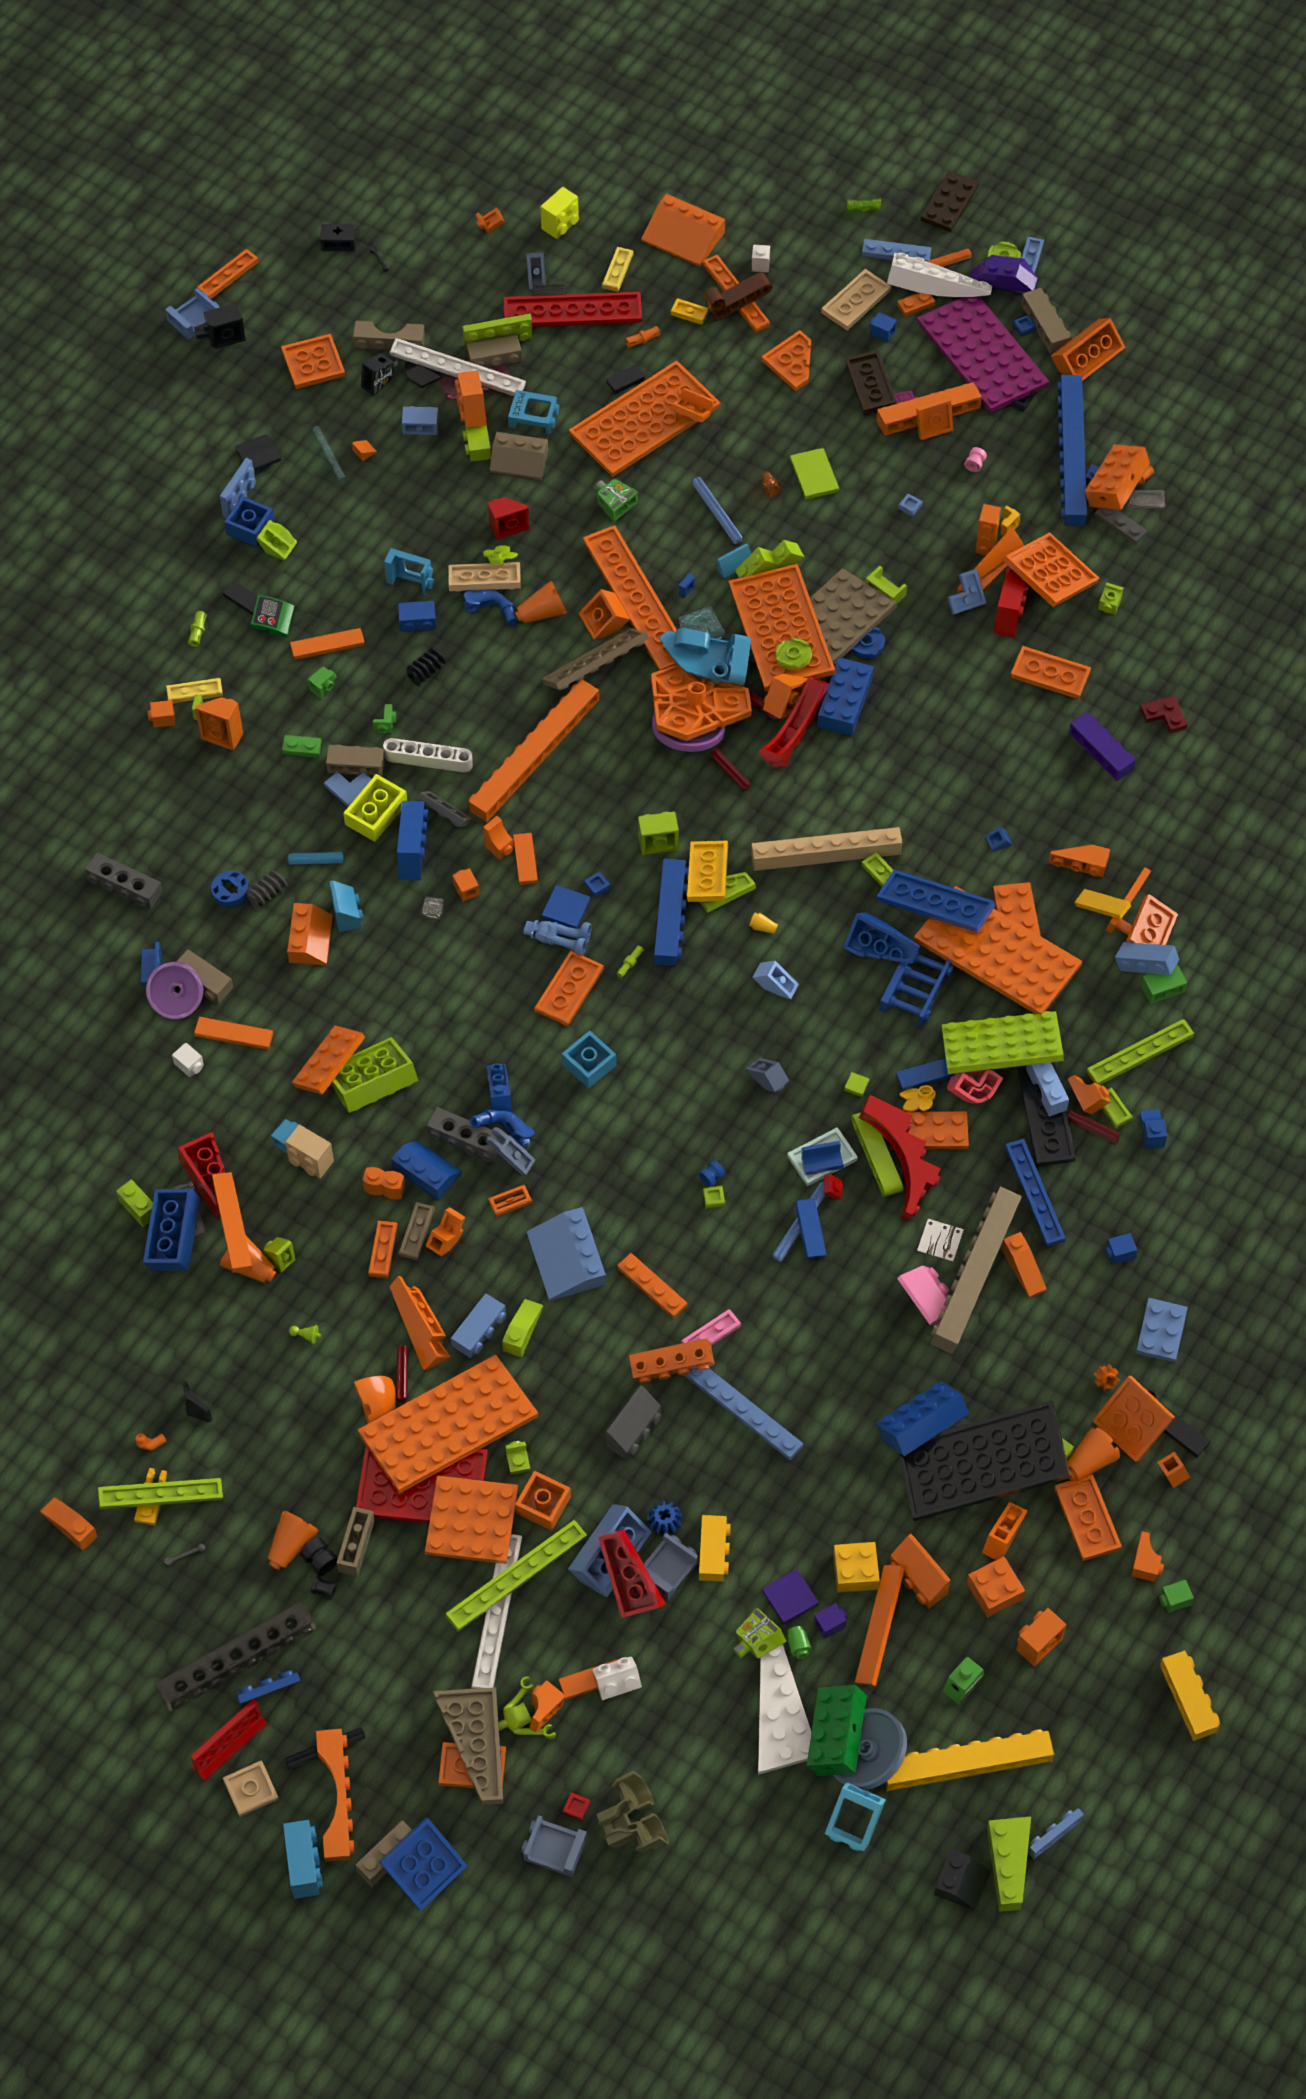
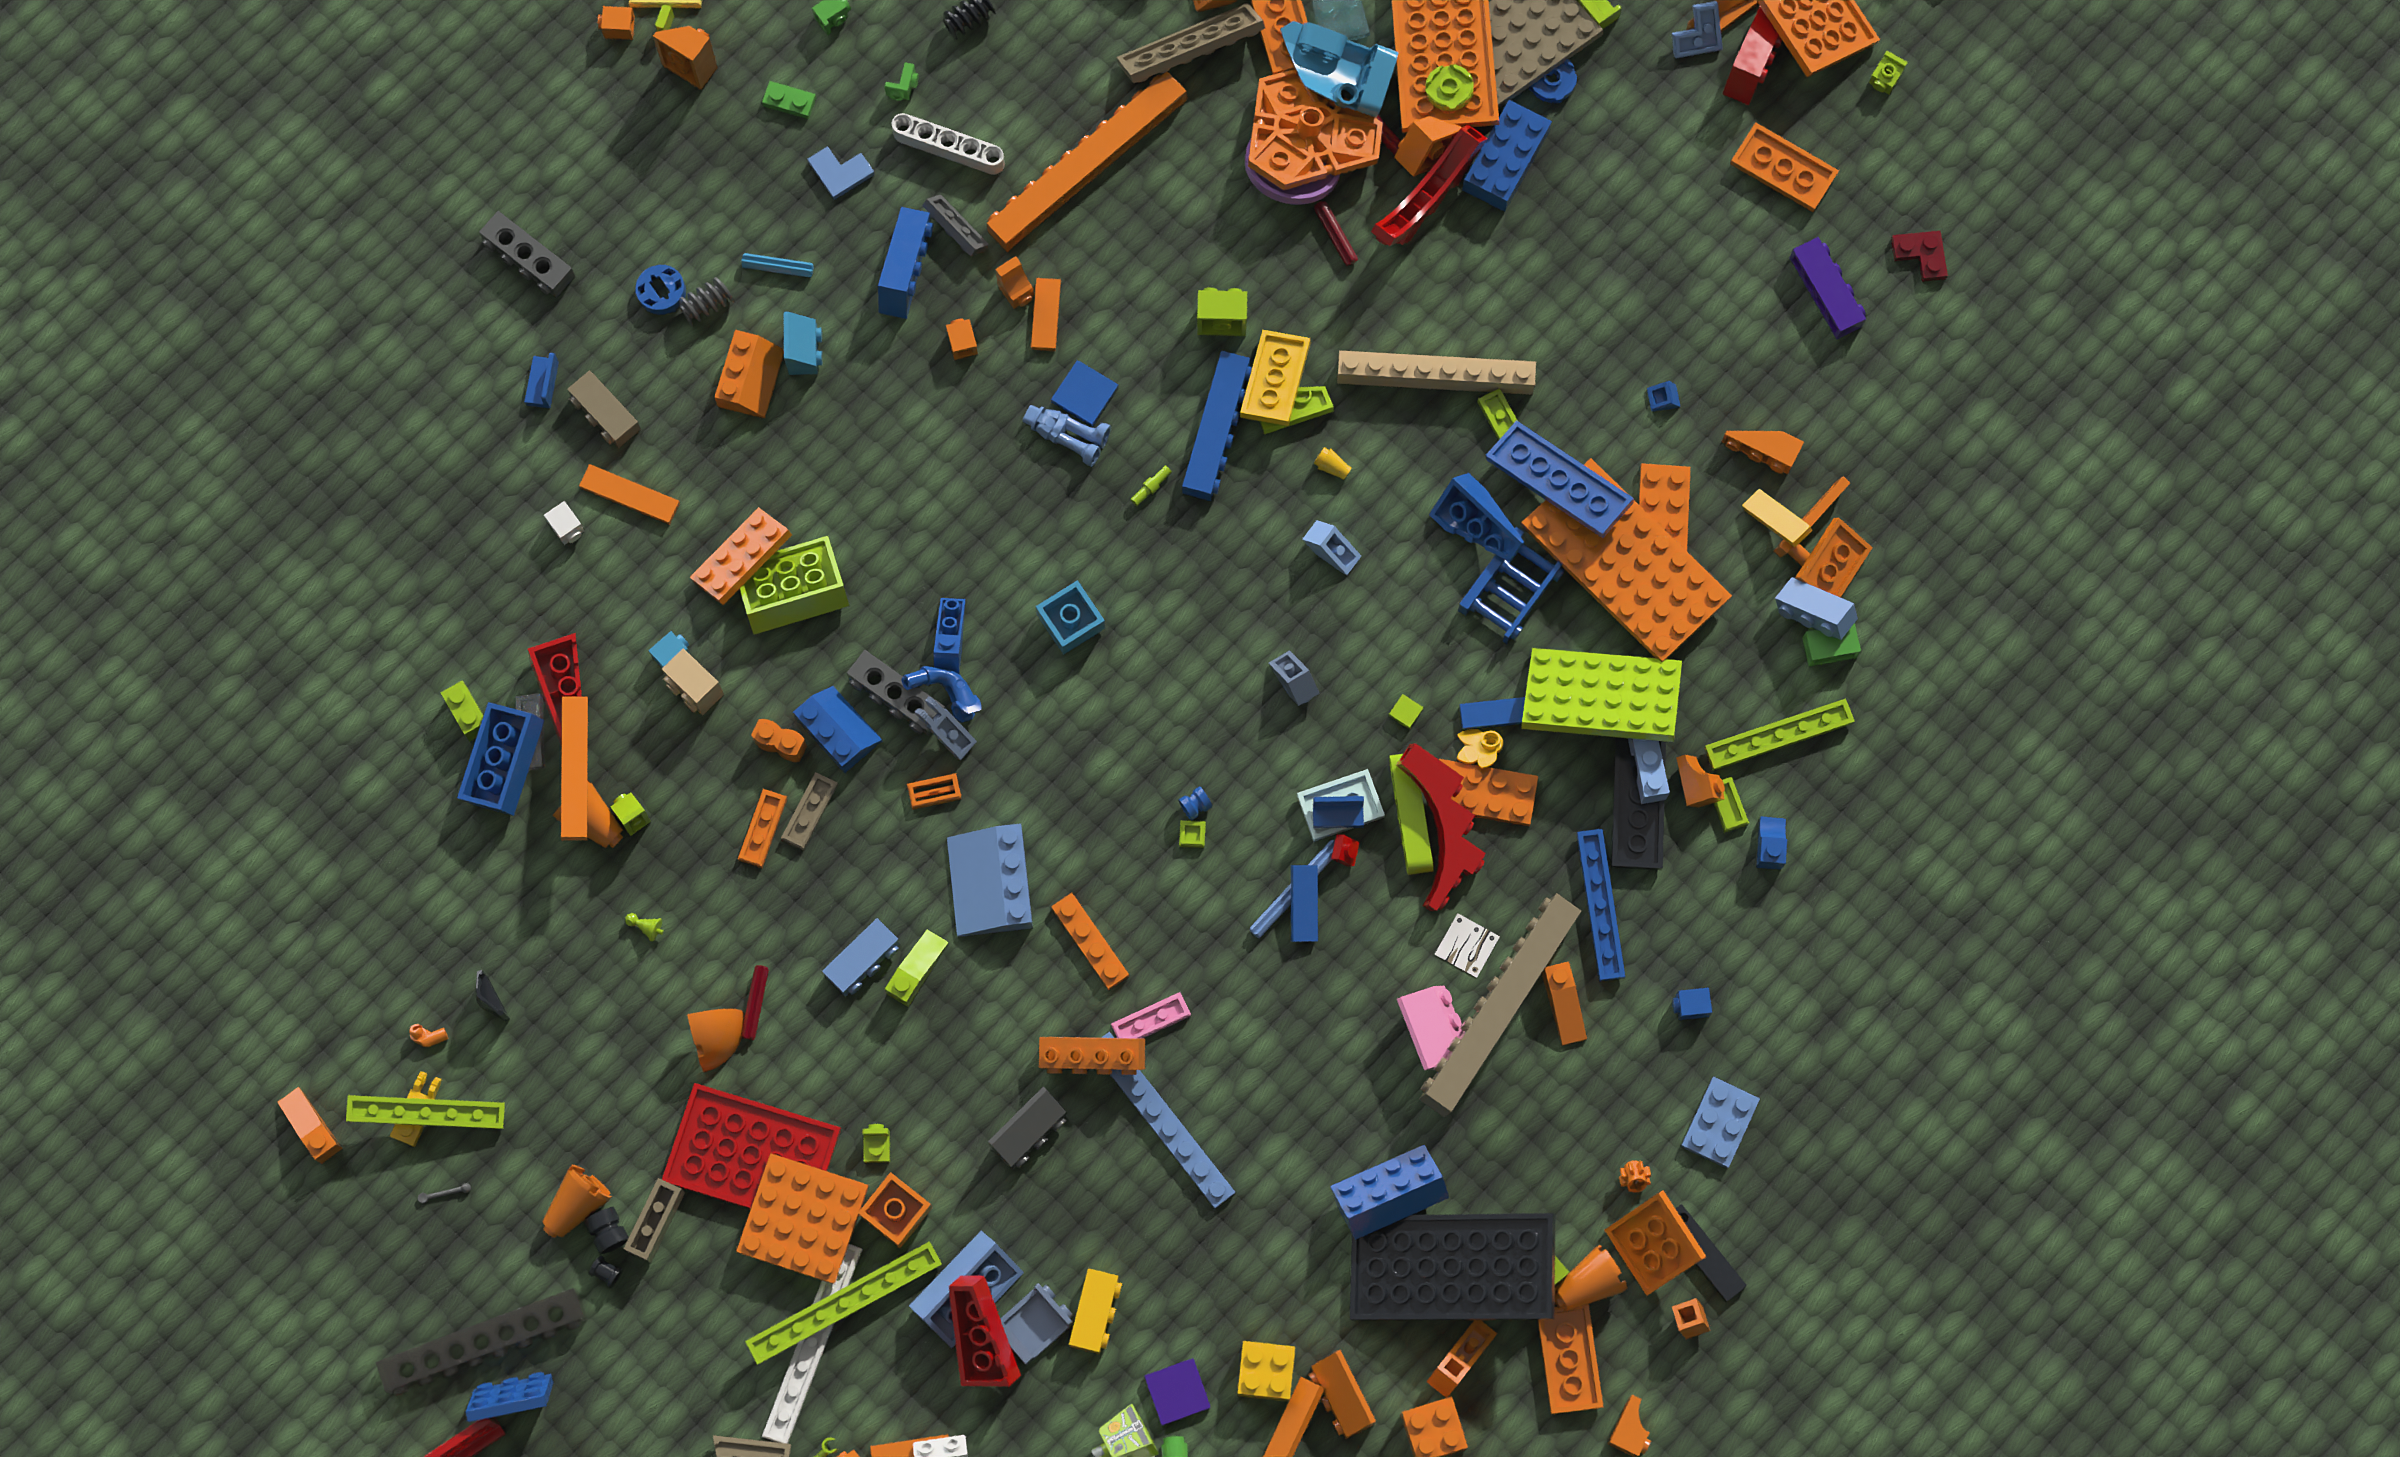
camera: 10 degrees right, 15 degrees up
medium lavender dish [146,962,203,1019] -> none
dark tan brick [326,744,385,777] -> none
neon yellow brick [344,774,407,842] -> none
orange plate [358,1355,538,1494] -> none
orange wedge [390,1276,451,1370] -> none
clear tile [422,896,444,918] -> none
orange brick [426,1207,465,1256] -> none
orange tile [534,950,604,1027] -> none
blue plate [584,871,610,897] -> none
blue gear [647,1500,682,1535] -> none
dark purple brick [814,1603,848,1639] -> none
coral brick [947,1069,1003,1104] -> none
dark red axle [1067,1110,1121,1144] -> none

